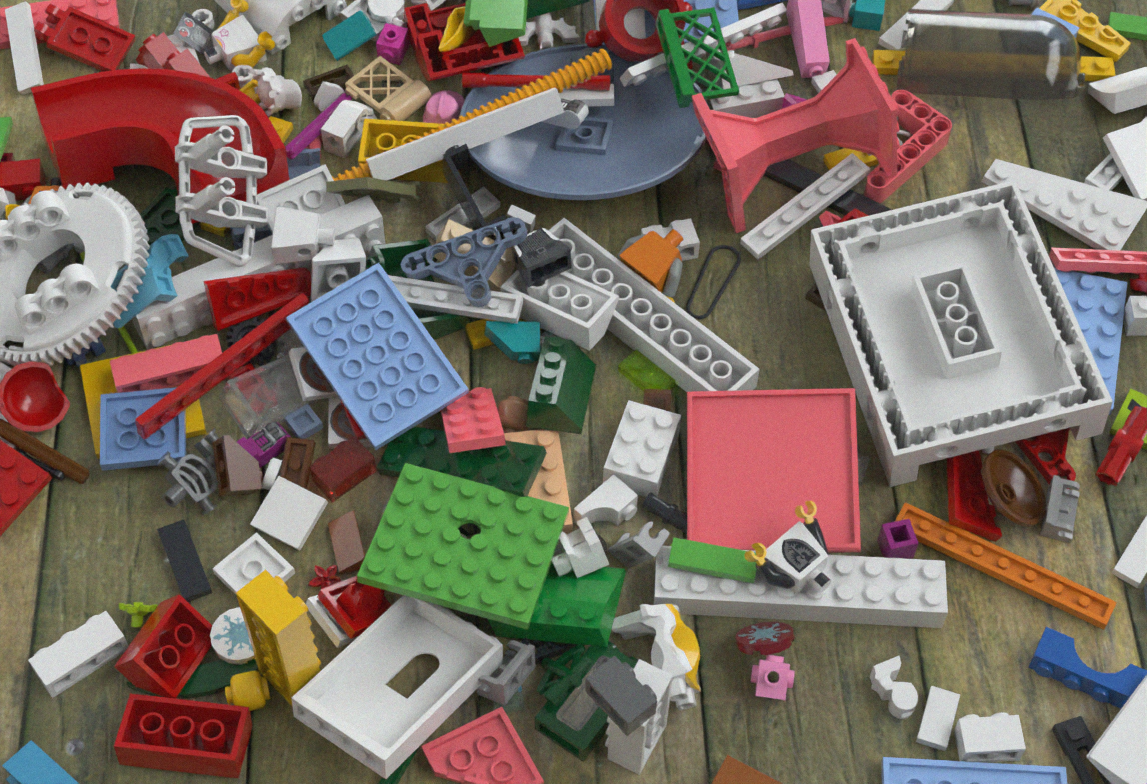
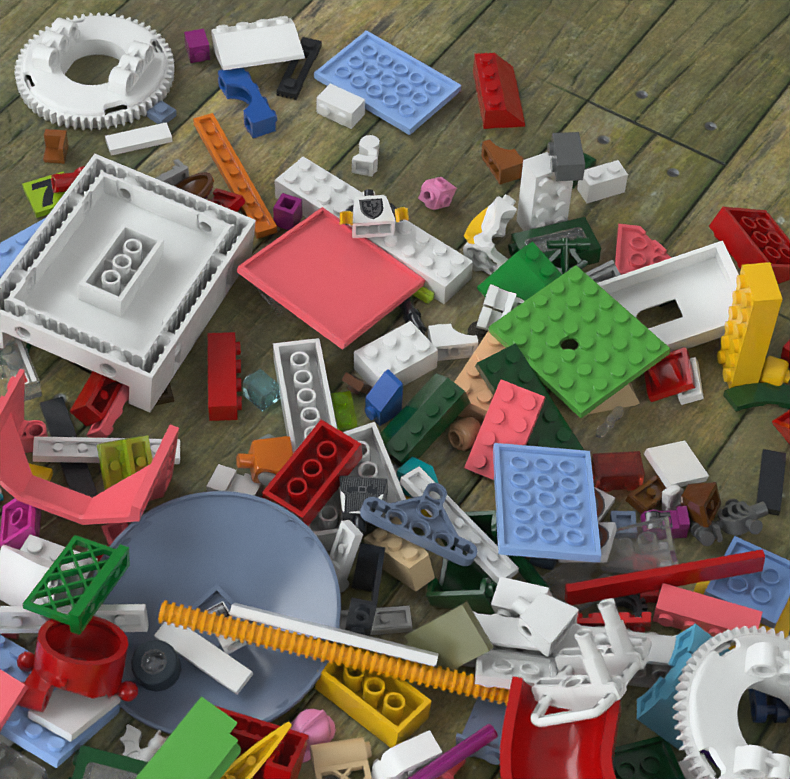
camera: 145 degrees left, 5 degrees down
white tile [210,607,255,665] -> none
white plate [212,532,295,595] -> none
red plant [308,565,342,589] -> none
dark orange slope [328,511,365,574] -> none
red piece [462,73,610,90] -> none
light grey hinge [608,522,670,569] -> none
bright green tile [668,537,757,583] -> none
black piece [686,245,741,319] -> none
dark red tile [735,622,795,655] -> none
white tile [916,686,960,751] -> none
none -> lime slope [96,435,153,490]
none -> red brick [207,332,242,421]
none -> clear light blue brick [243,369,280,412]
none -> red brick [262,419,363,526]
none -> blue slope [365,369,403,426]

